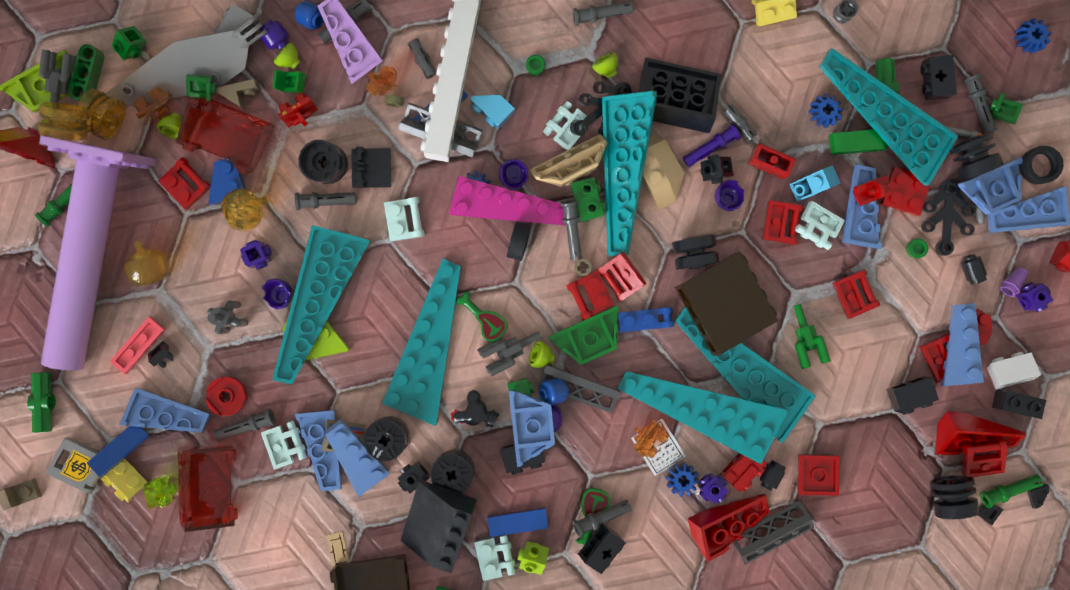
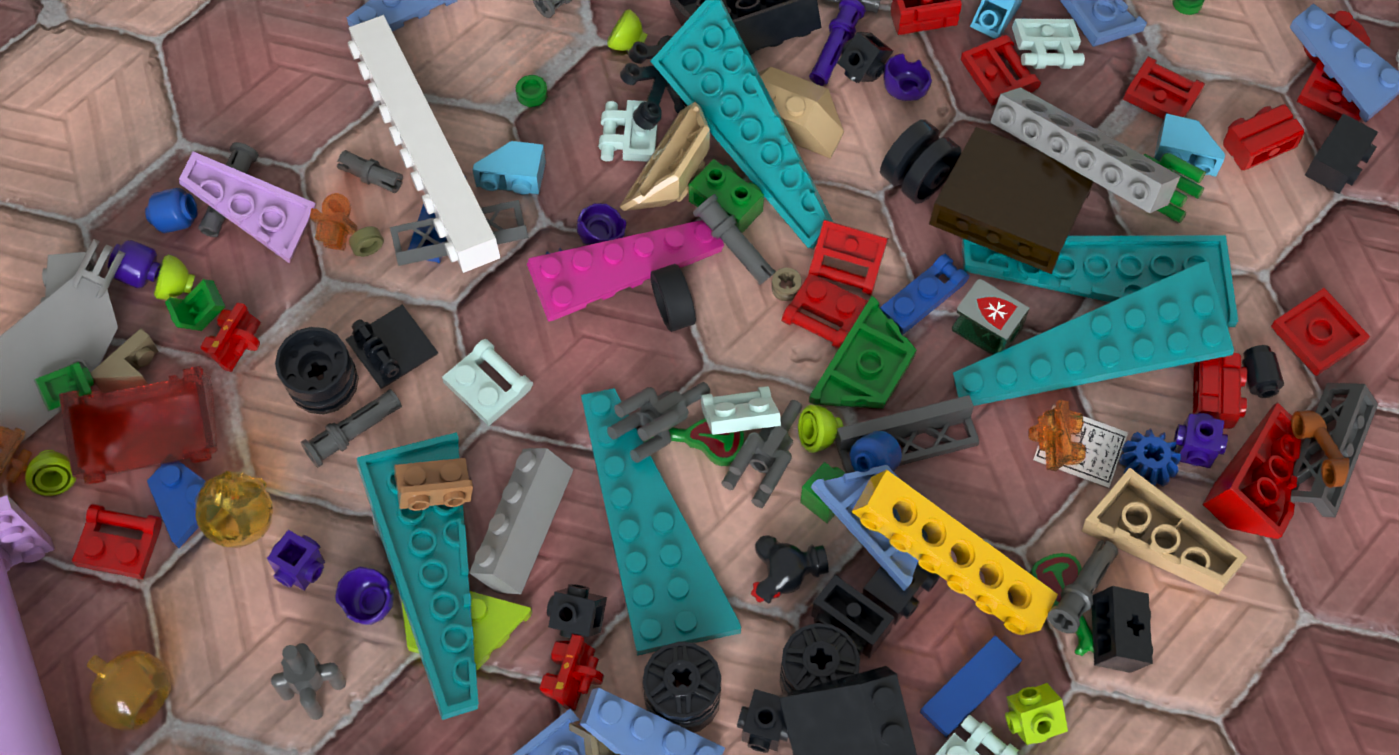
camera: 35 degrees left, 25 degrees down
none -> medium nougat bracket [394,458,473,511]
none -> light grey brick [469,448,574,594]
none -> red hips [539,634,605,711]
none -> black brick [547,584,607,638]
none -> dark grey plant [607,382,710,463]
none -> light aqua plate [701,386,781,435]
none -> black brick [811,575,895,659]
none -> yellow brick [852,470,1058,635]
none -> piece [952,279,1030,355]
none -> light grey brick [990,87,1181,213]
none -> tan wedge [1082,468,1247,595]
none -> medium azure slope [1154,114,1225,177]
none -> red brick [1223,104,1304,171]
none -> dark orange bar [1291,410,1349,488]

